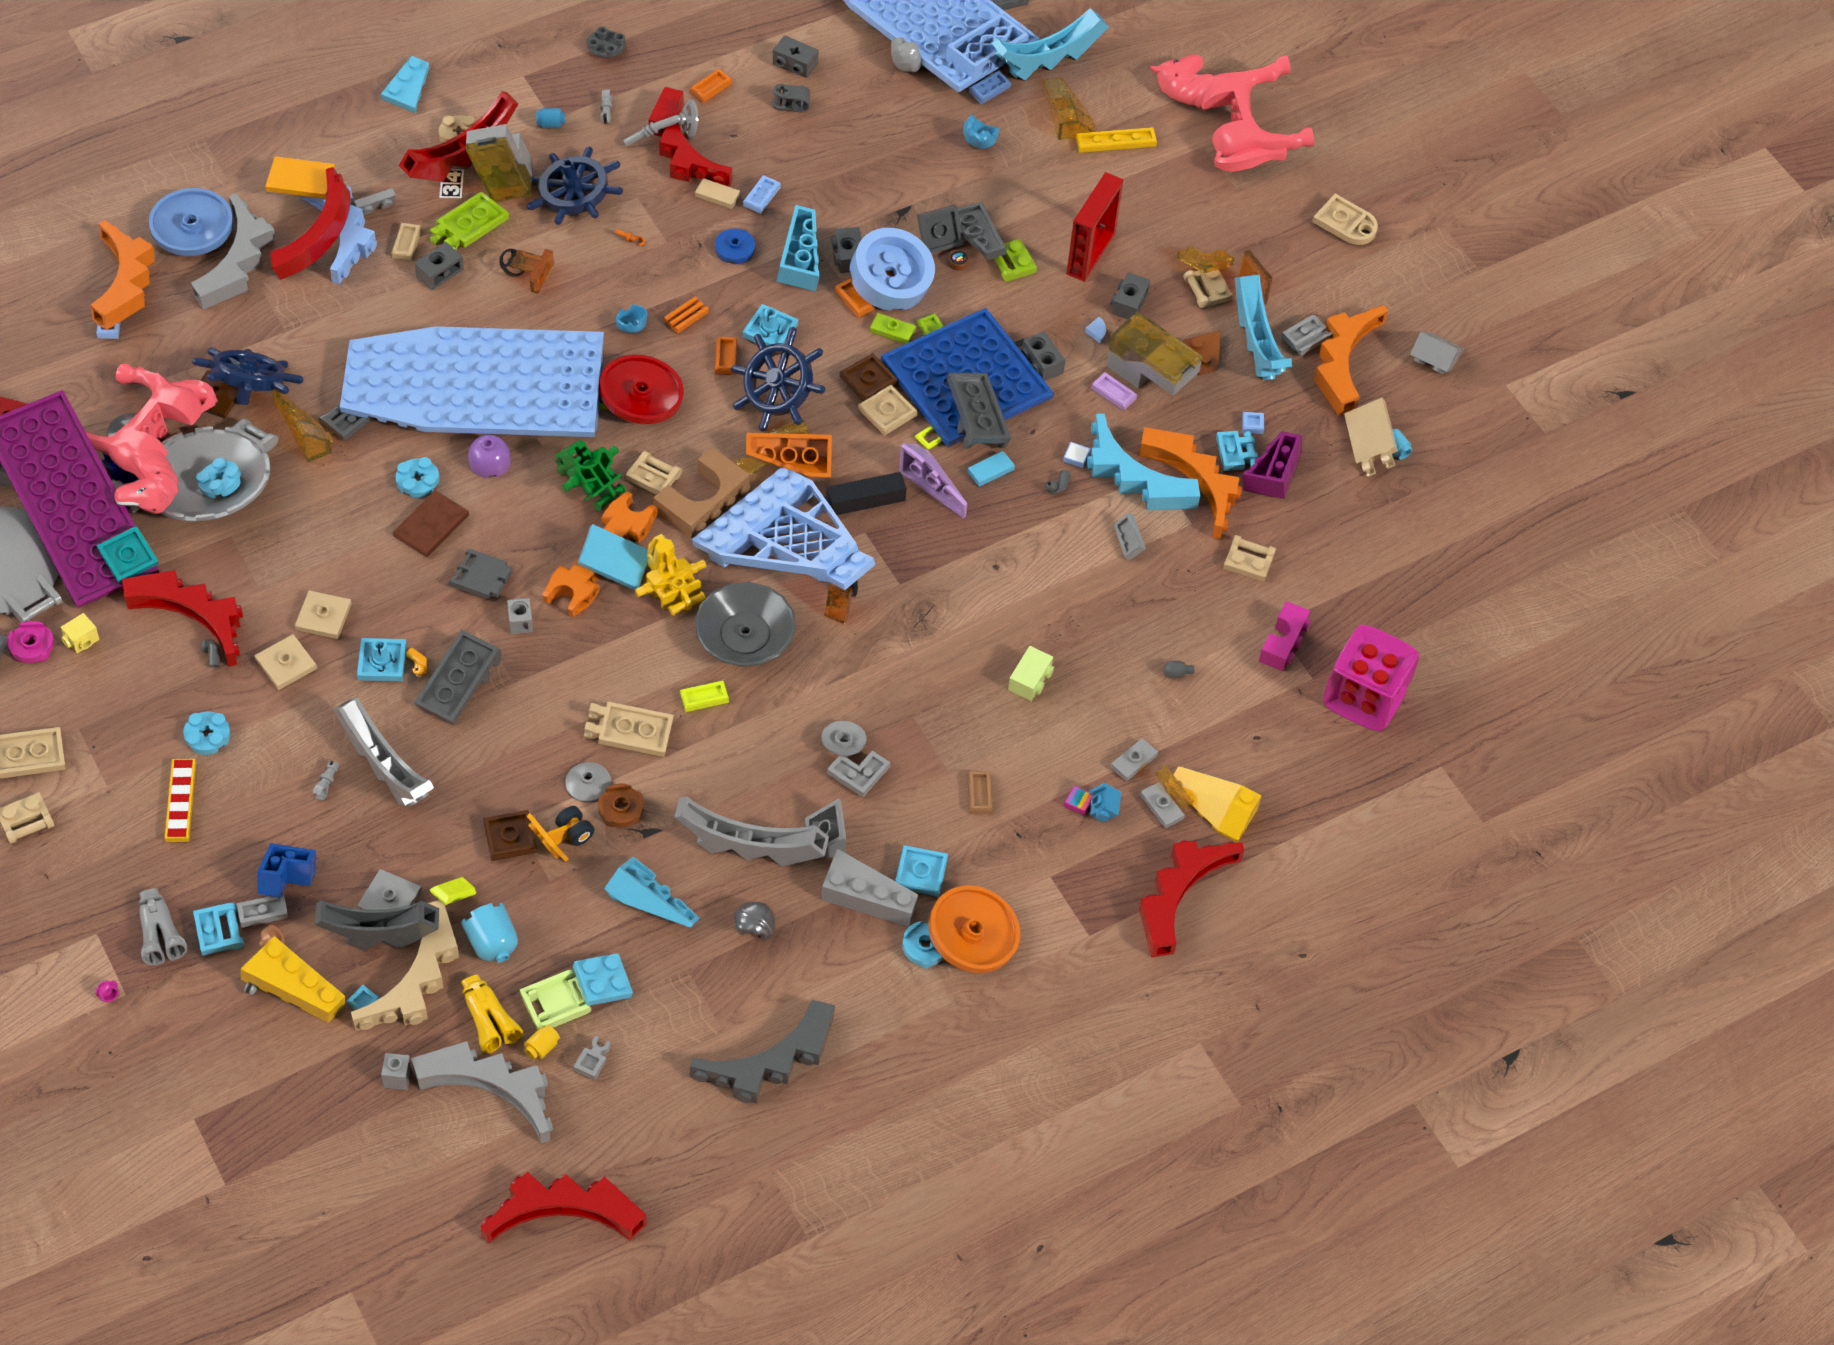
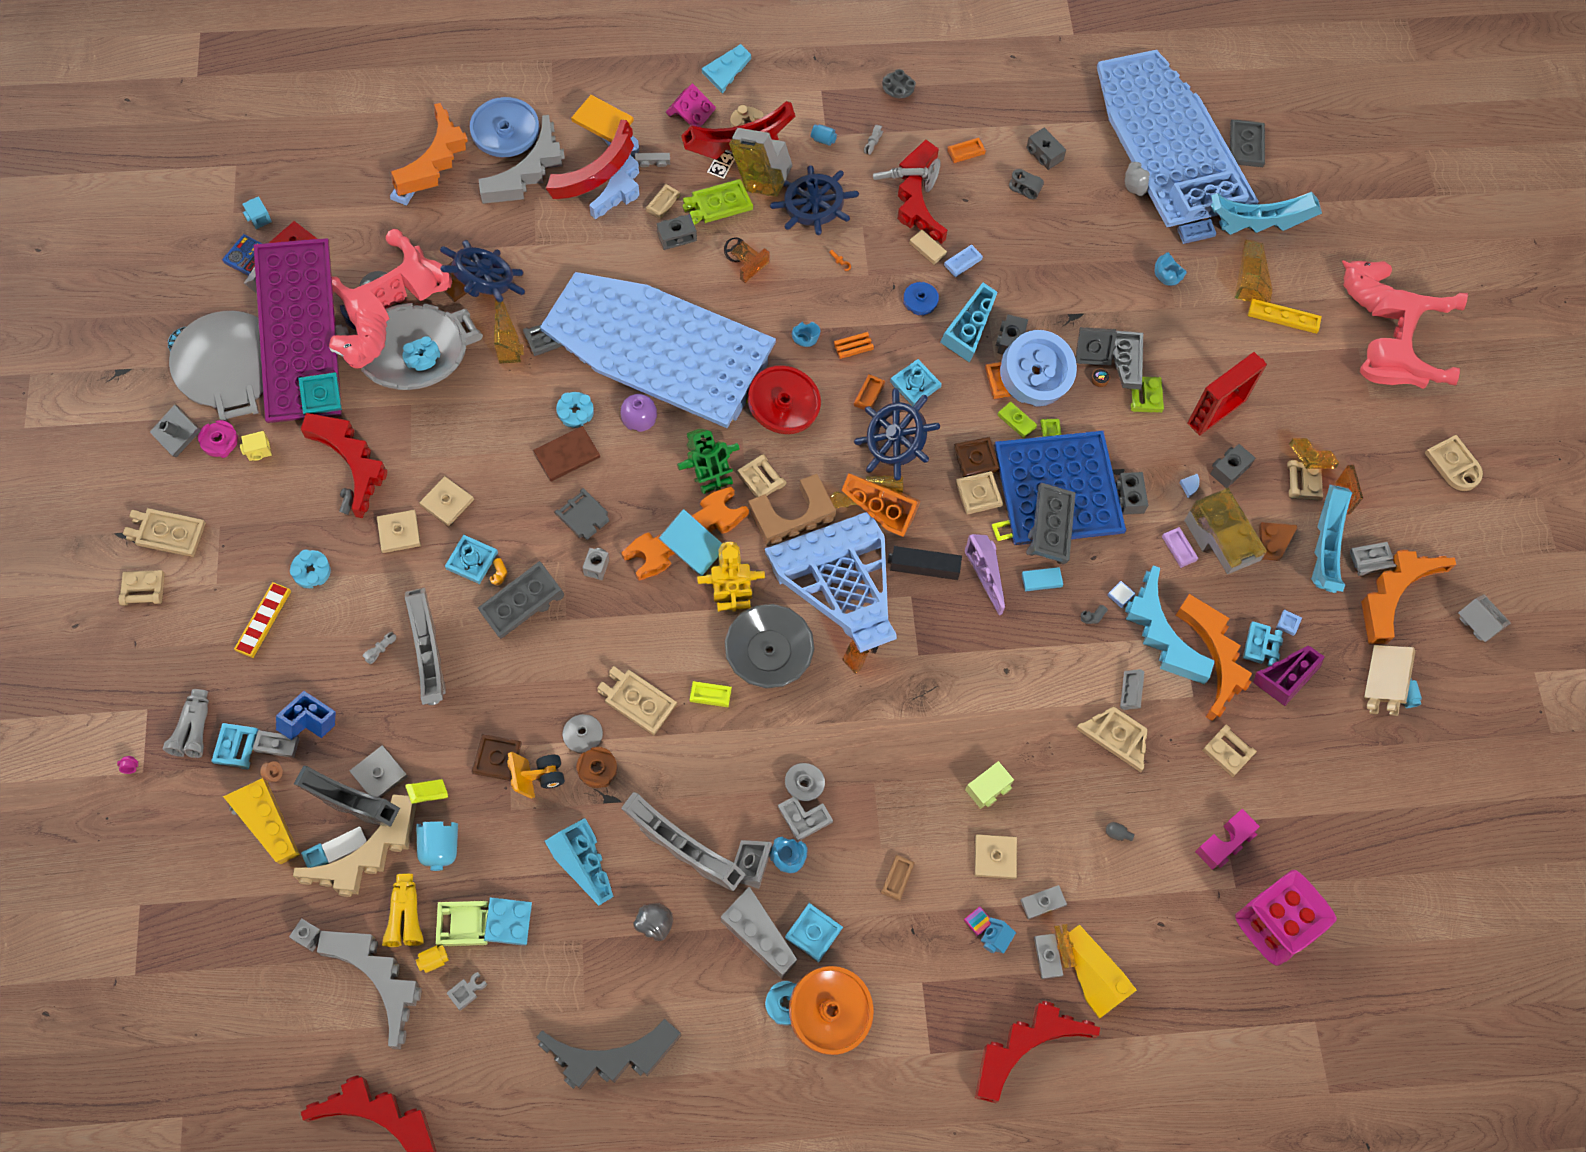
camera: 25 degrees right, 10 degrees up
none -> white tile [322,827,367,864]
none -> dark pink bracket [665,83,716,127]
none -> dark azure hair [769,837,808,873]
none -> tan plate [975,835,1017,879]
none -> tan wing [1076,707,1147,772]

